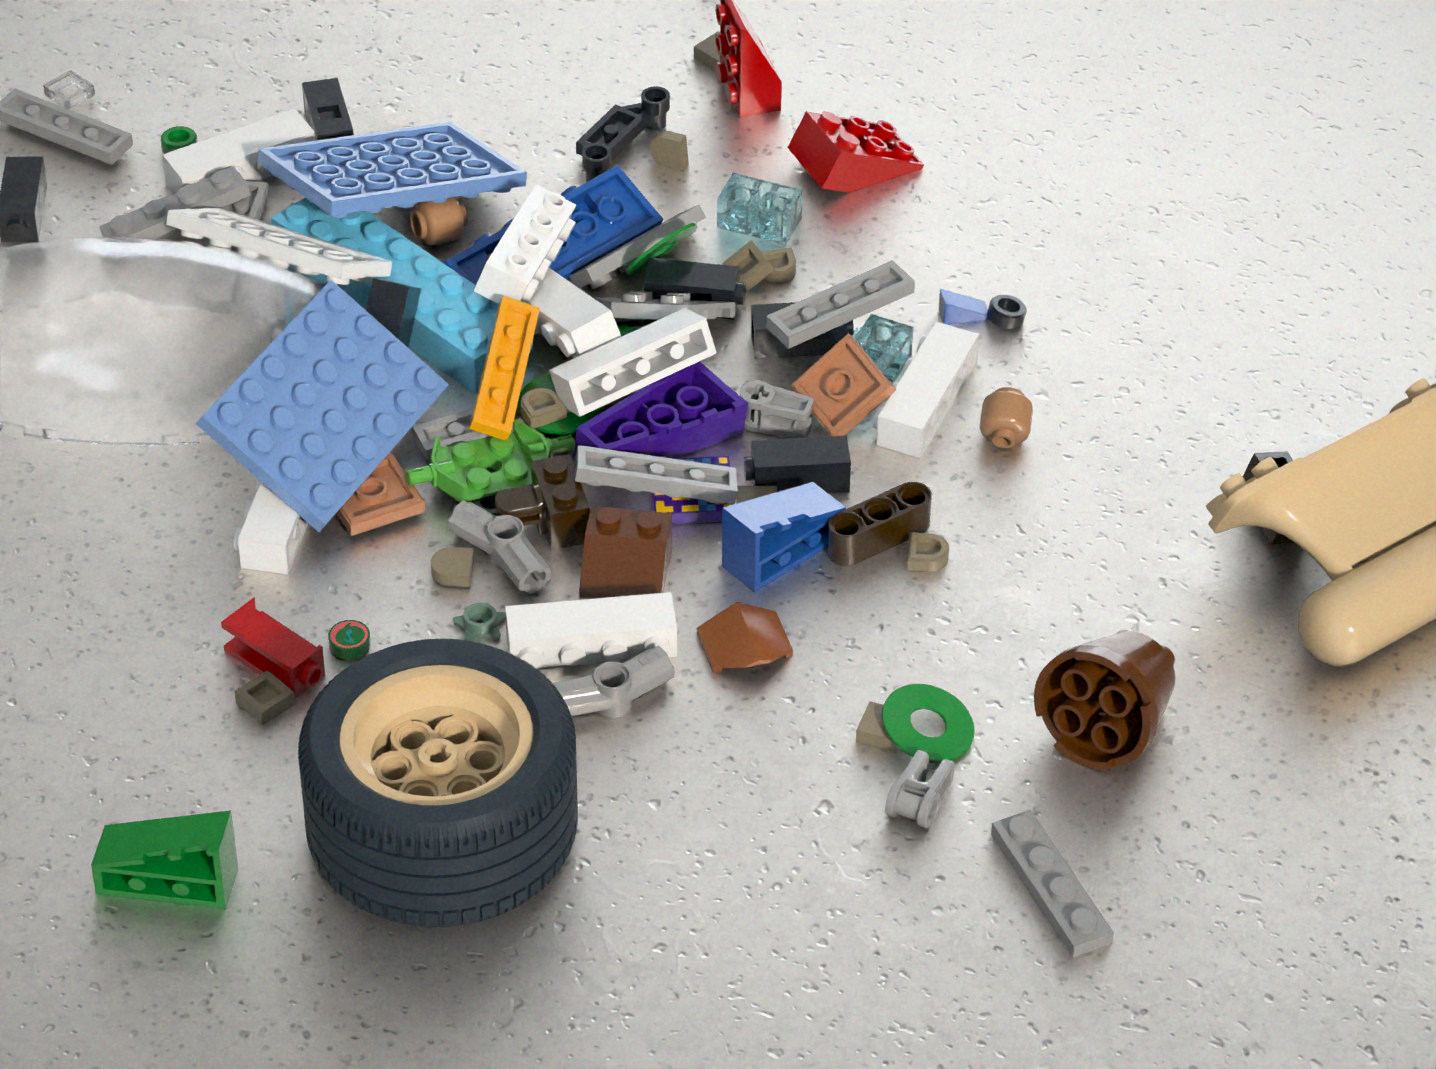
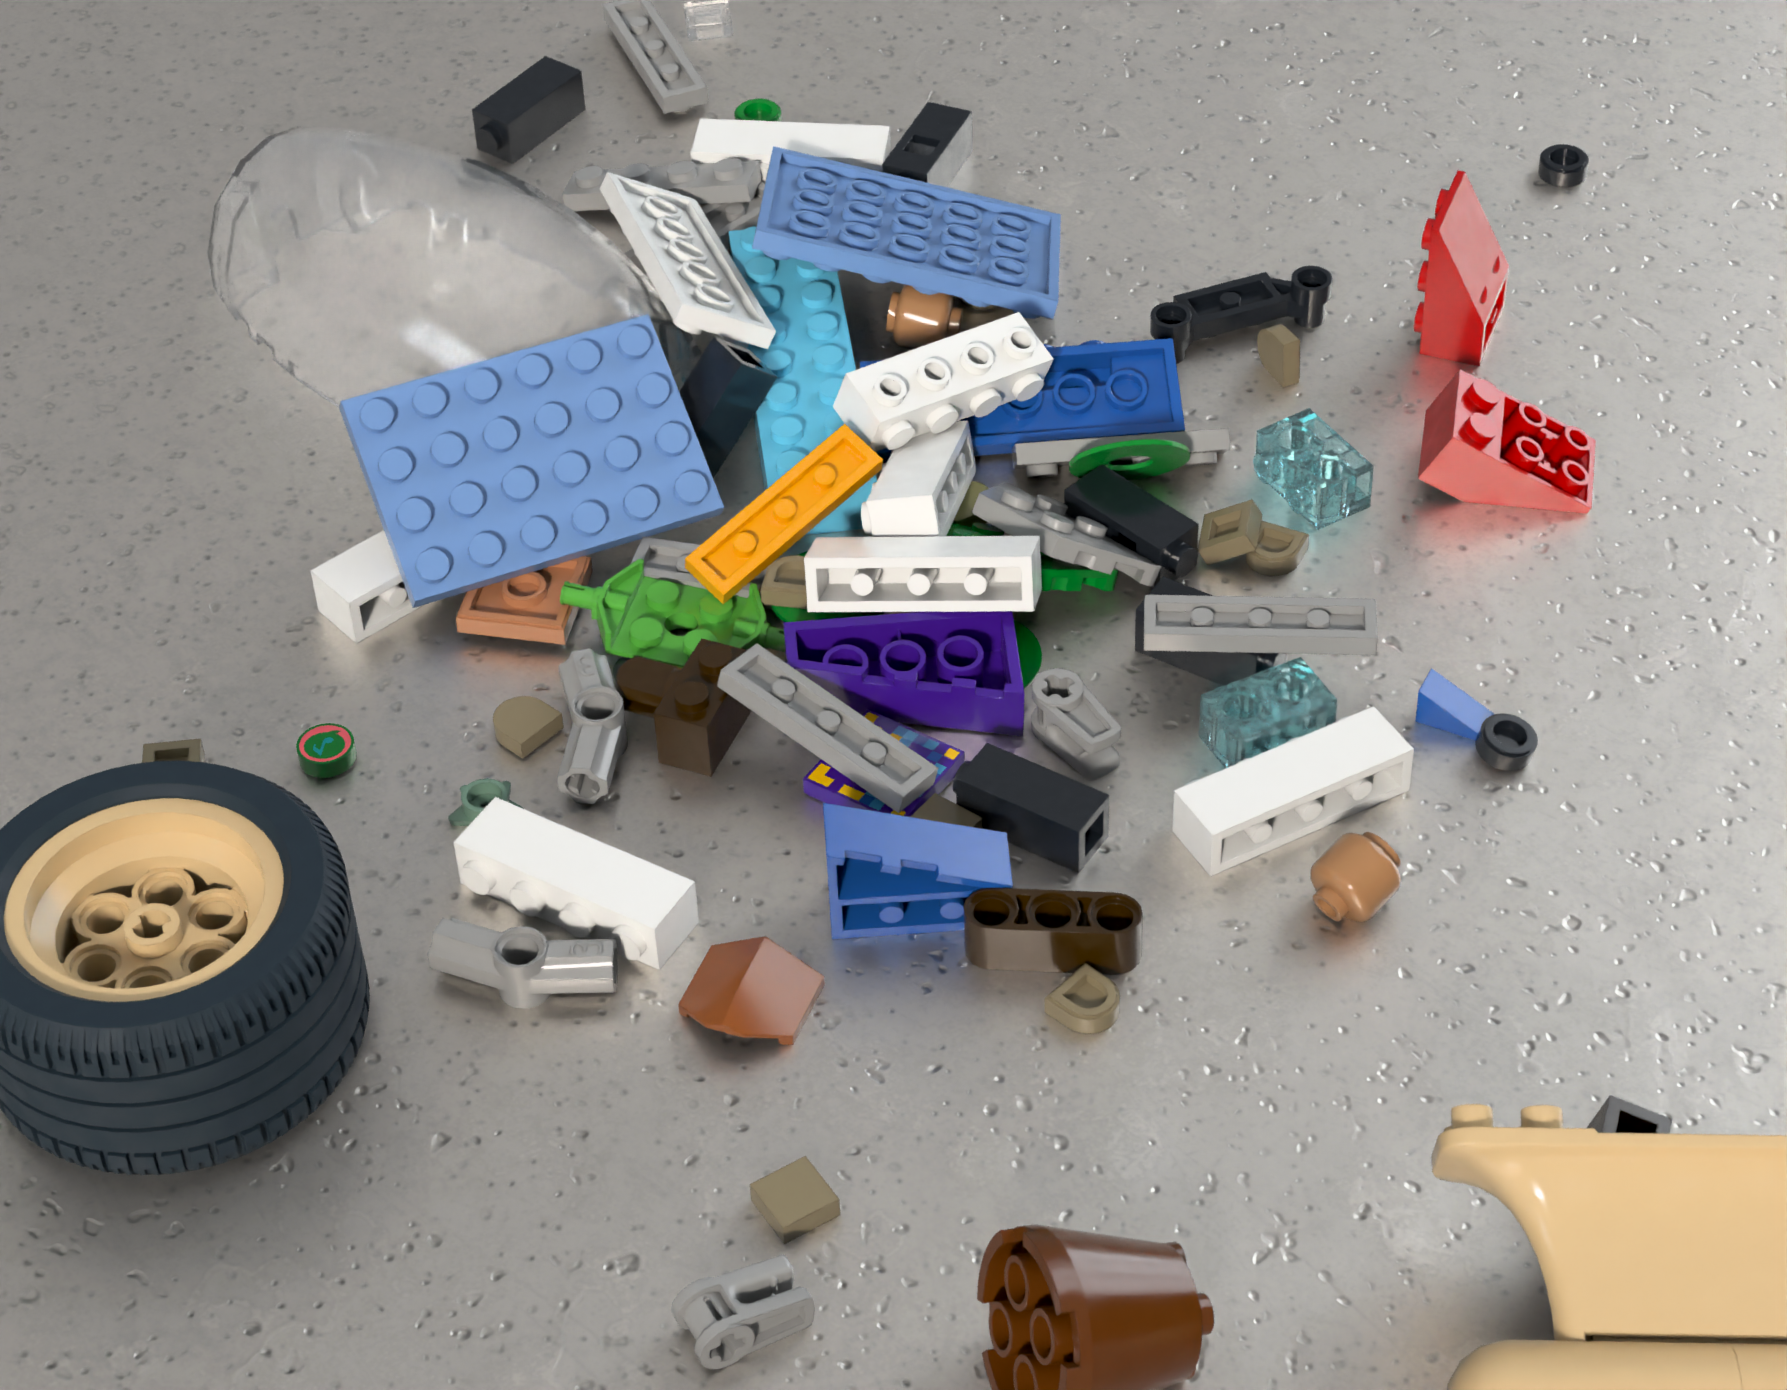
camera: 40 degrees right, 0 degrees up
red window [221,597,325,699] -> none
reddish brown slope [579,505,672,599] -> none
nougat plate [791,333,896,436] -> none
green gear [881,684,975,763] -> none

